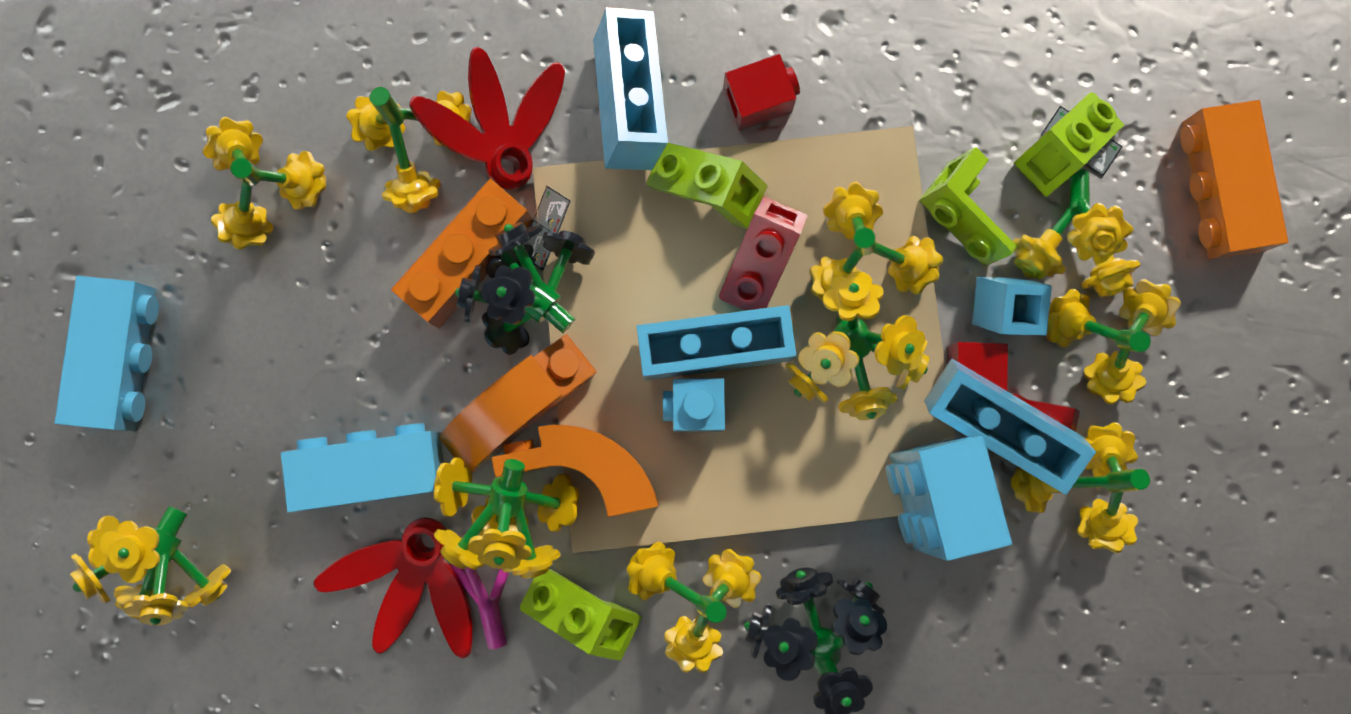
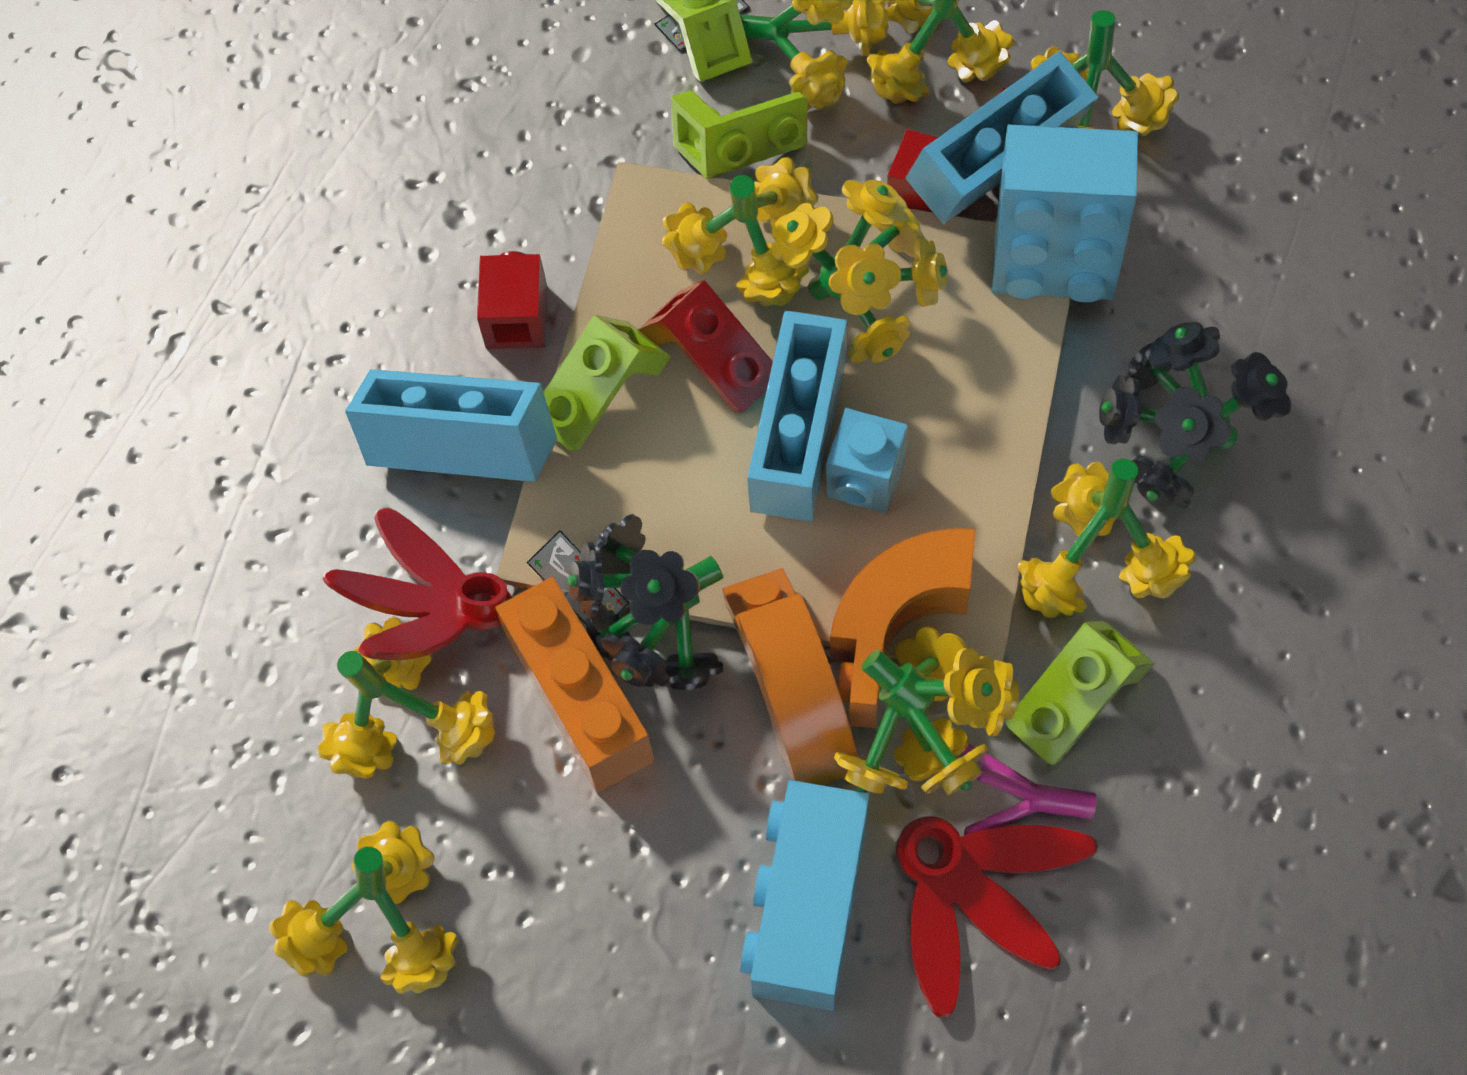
camera: 65 degrees left, 20 degrees down
medium azure brick [972,277,1052,335] -> none

